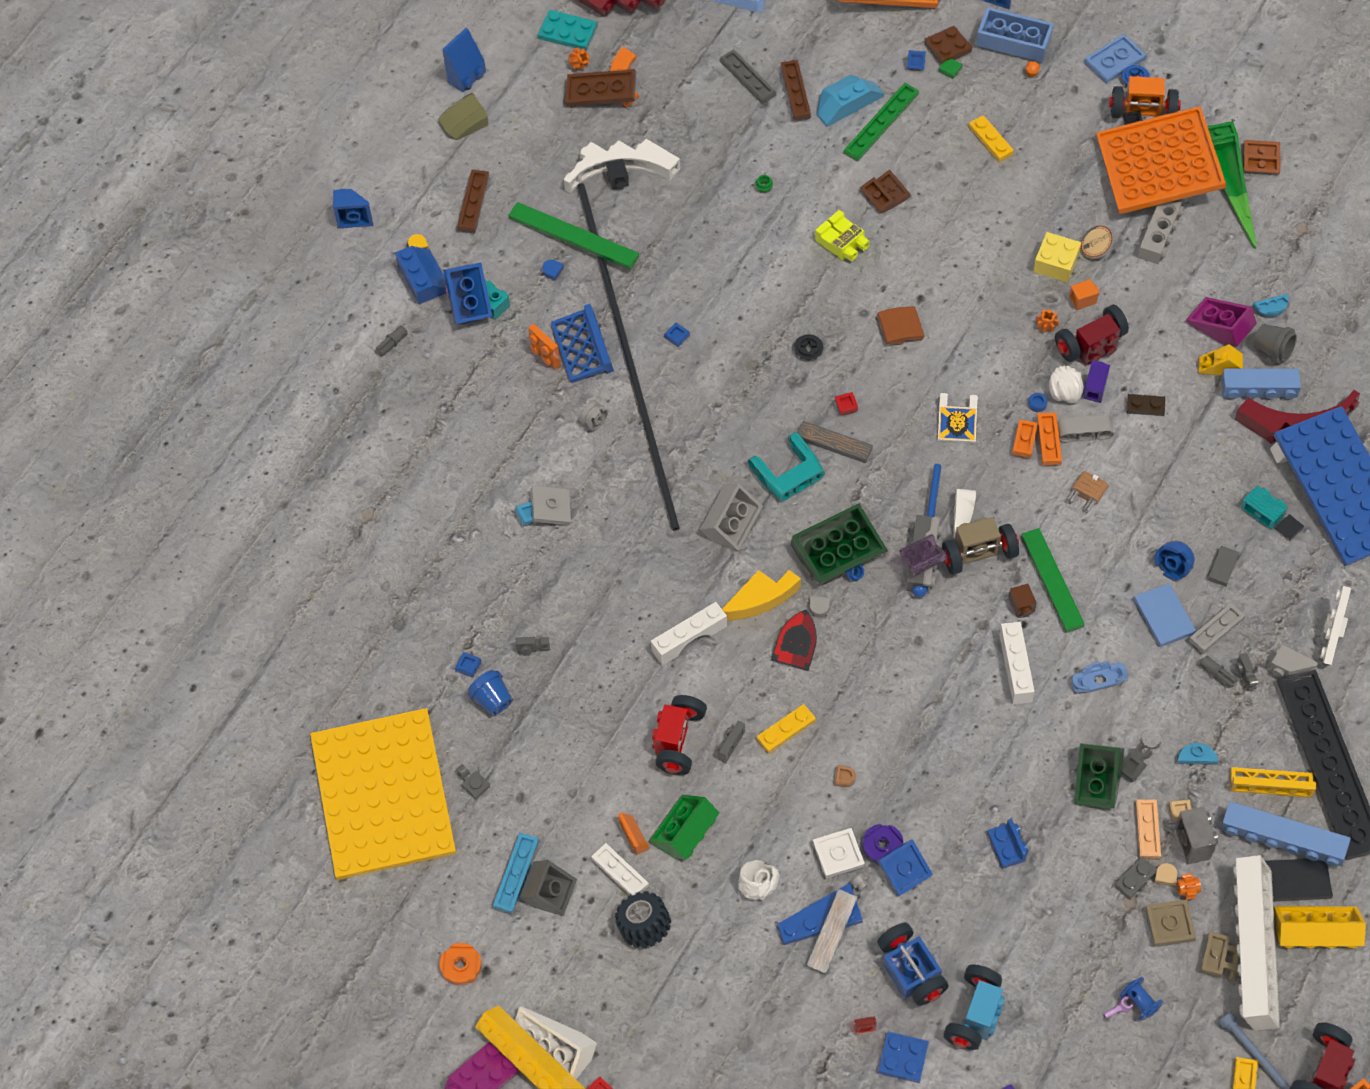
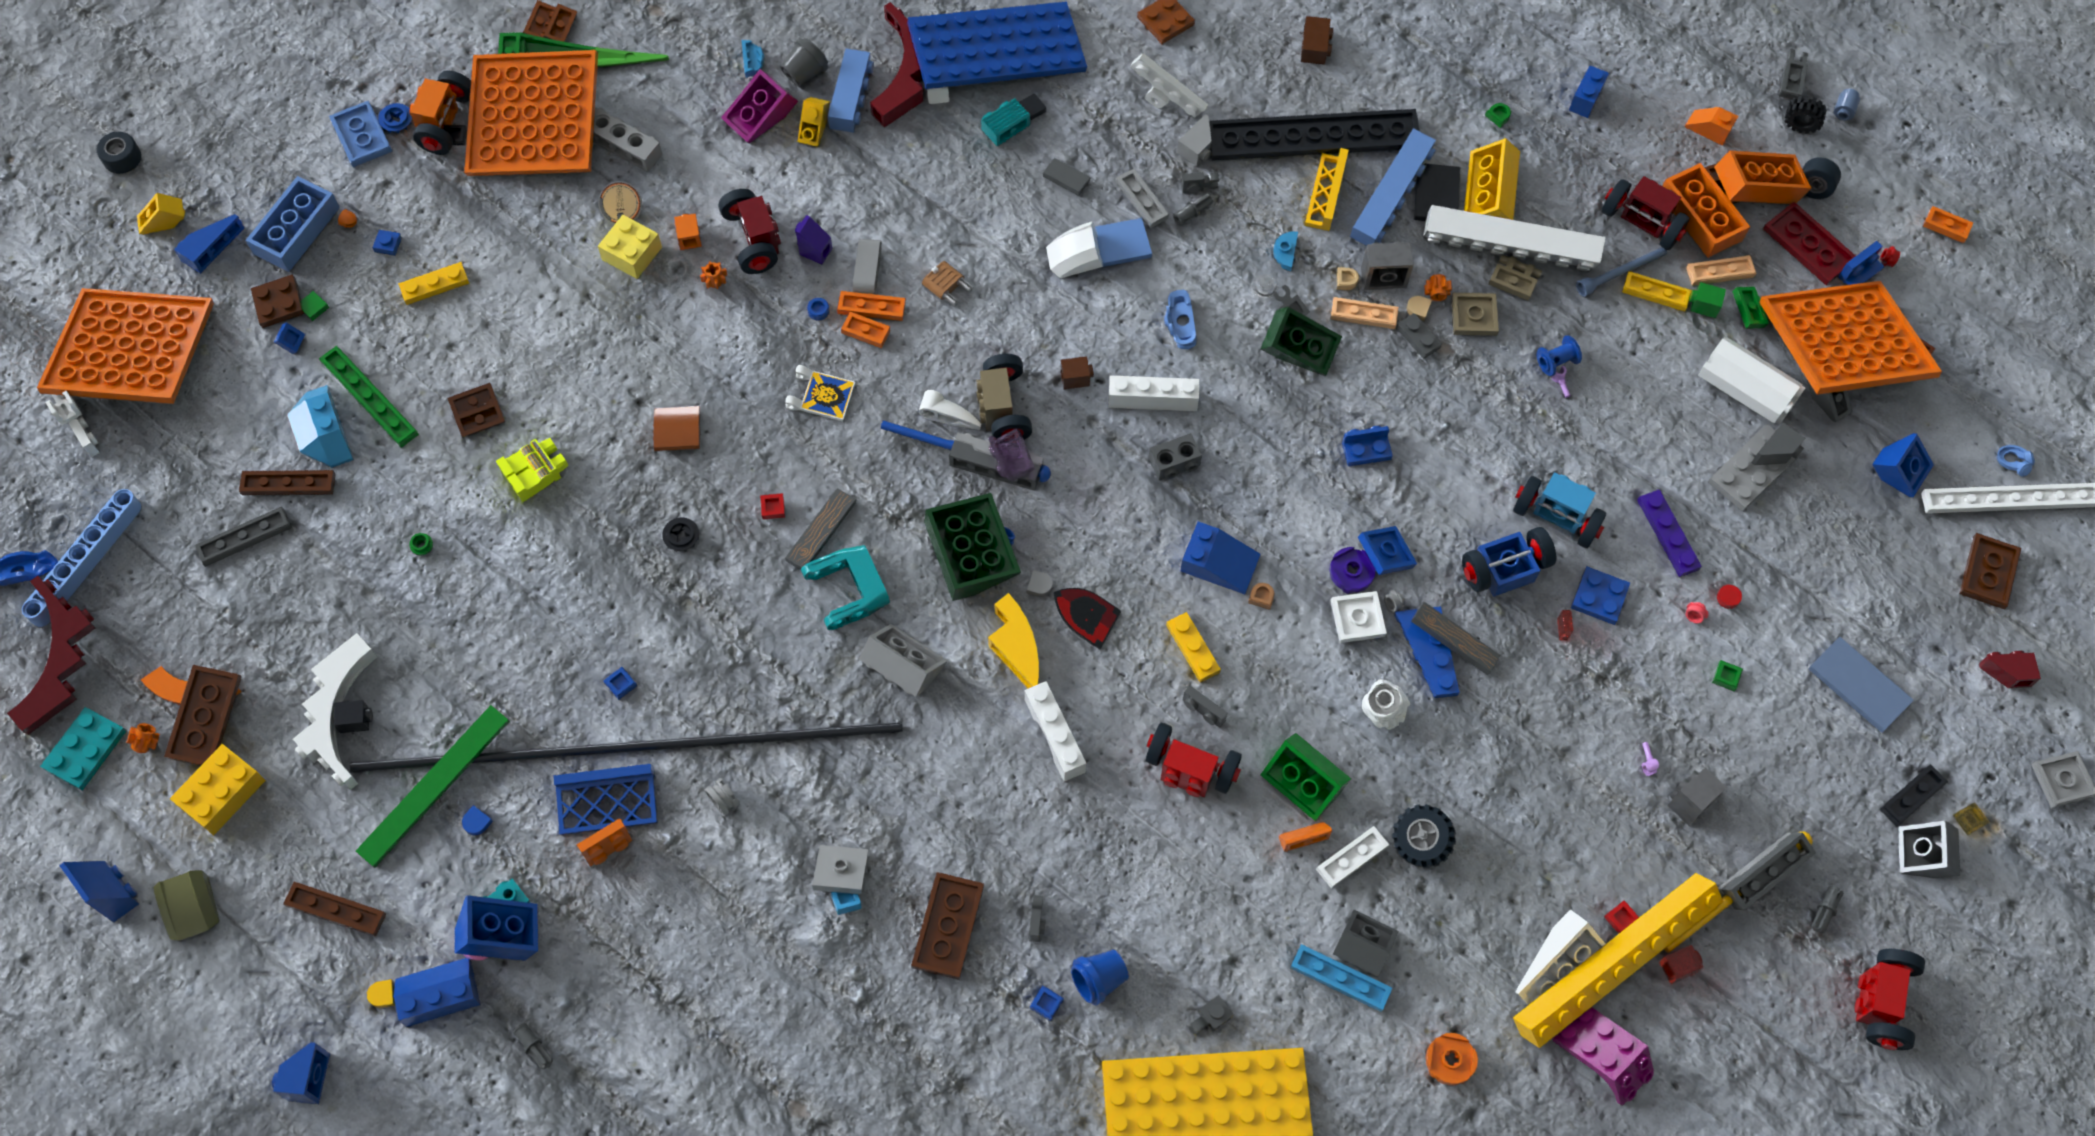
camera: 85 degrees left, 5 degrees up
green tile [1021,528,1085,633] -> none
white hair [1049,366,1084,404] -> none
dark brown plate [1127,394,1165,416] -> none
blue cylinder [1154,541,1195,580] -> none
none -> yellow brick [170,744,266,836]
none -> blue plate [372,230,402,256]
none -> reddish brown plate [911,872,984,980]
none -> white slope [1046,222,1103,278]
none -> dark grey brick [1149,433,1202,480]
none -> blue slope [1180,521,1261,595]

